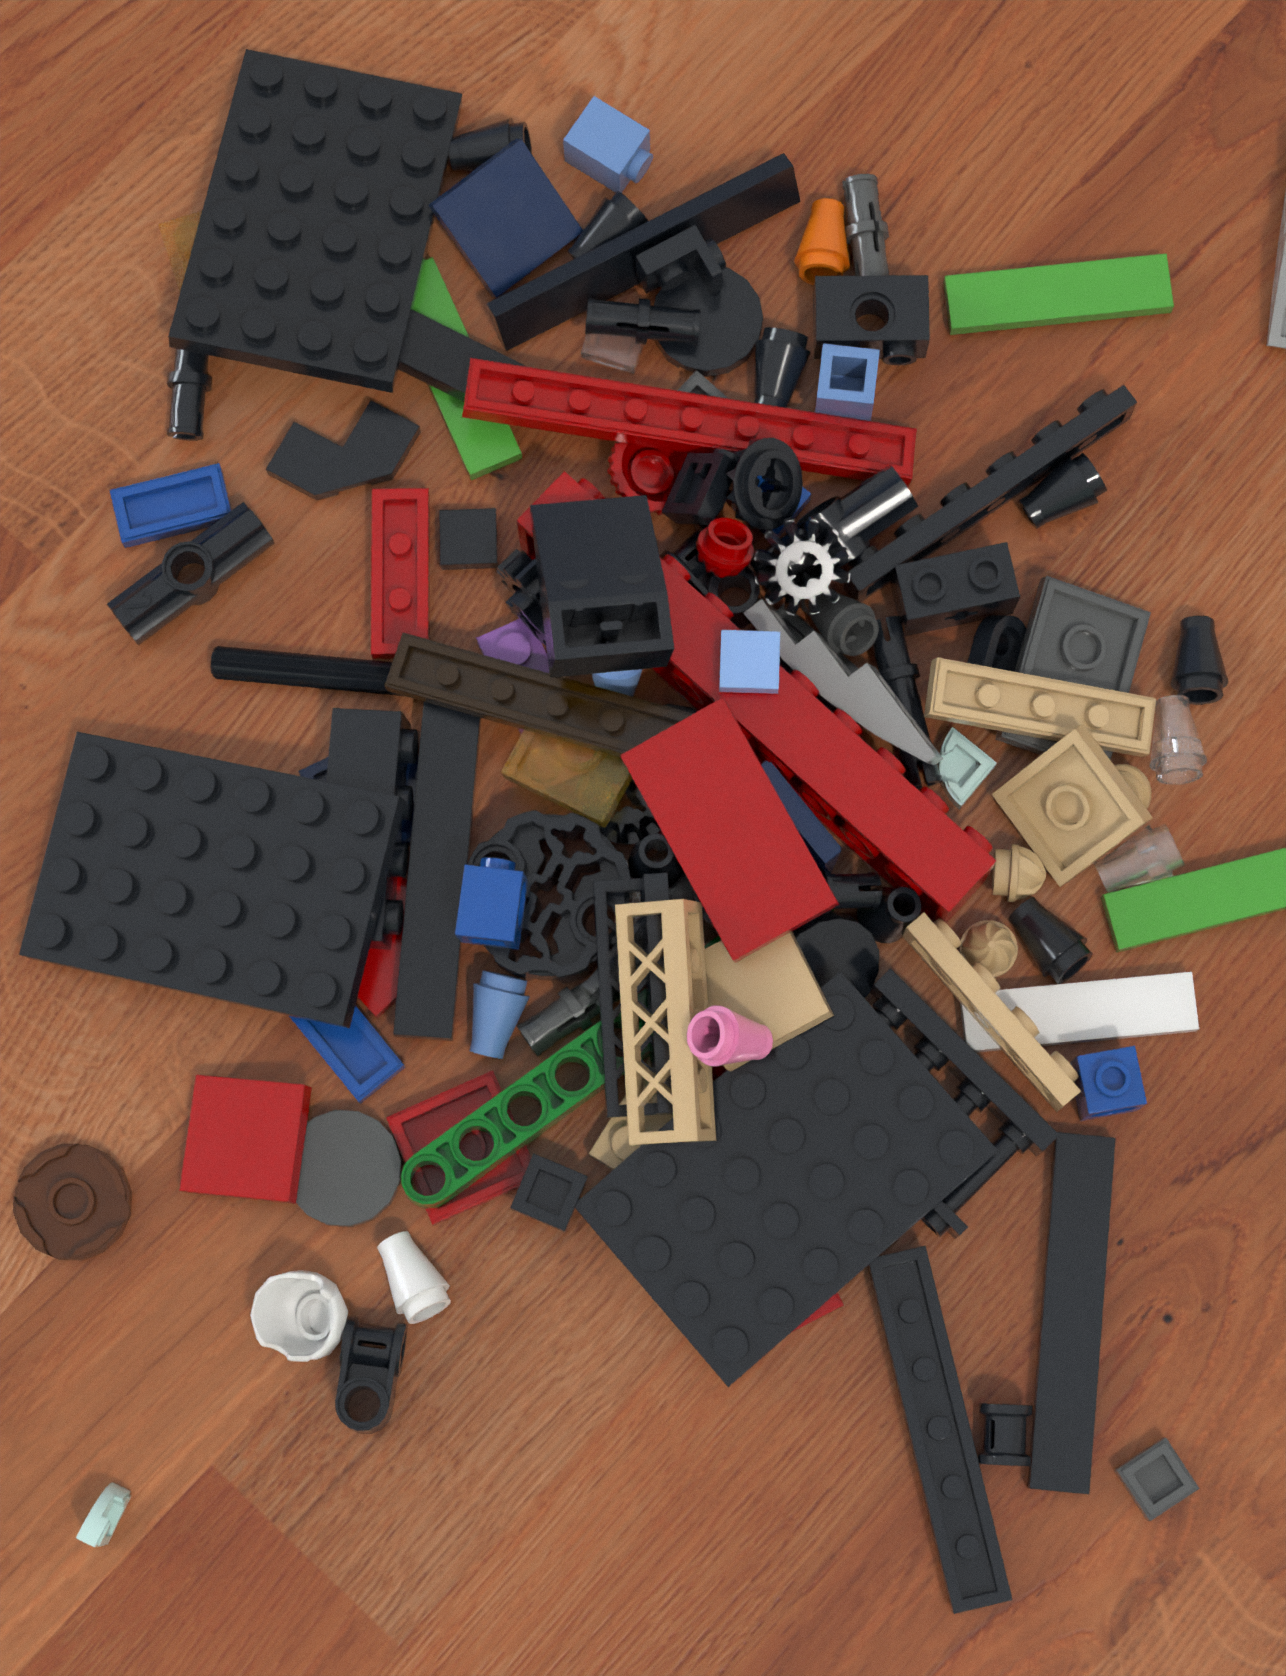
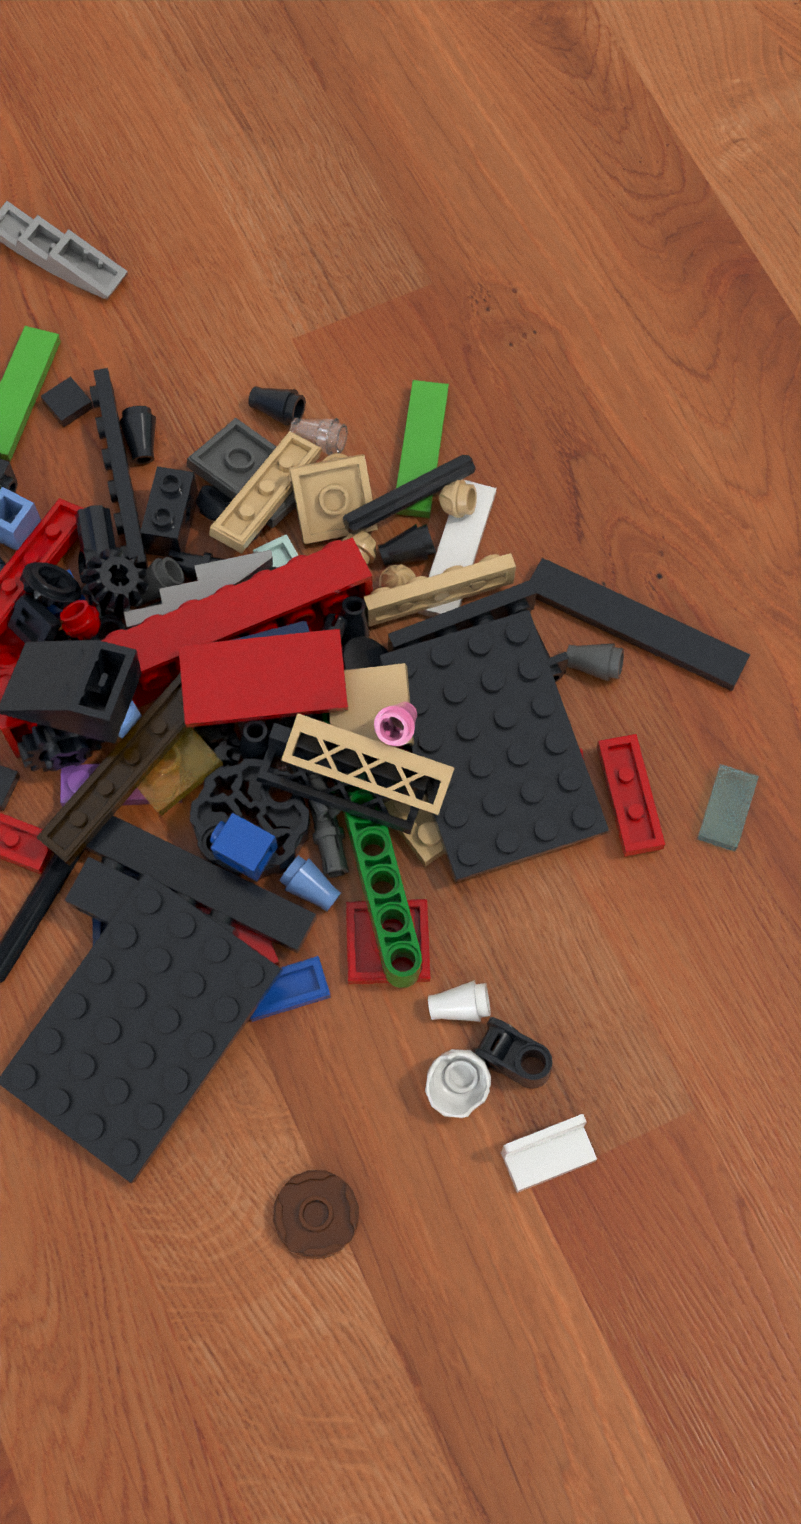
camera: 70 degrees left, 10 degrees down
light aqua tile [76,1482,131,1547] -> none
red tile [179,1075,312,1204] -> none
dark grey tile [296,1110,402,1227] -> none
black tile [510,1153,588,1232] -> none
light blue tile [719,630,780,694] -> none
black plate [868,1246,1013,1614] -> none
black bush [978,1403,1033,1466] -> none
blue brick [1070,1046,1147,1121] -> none
clear cone [1093,823,1185,893] -> none
dark grey tile [1114,1437,1200,1521] -> none
none -> black tile [41,376,93,427]
none -> black axle [342,455,476,534]
none -> tan plate [439,480,477,518]
none -> white panel [501,1114,597,1193]
none -> dark grey cone [567,643,624,682]
none -> red plate [596,734,665,857]
none -> clear light blue tile [697,764,759,852]

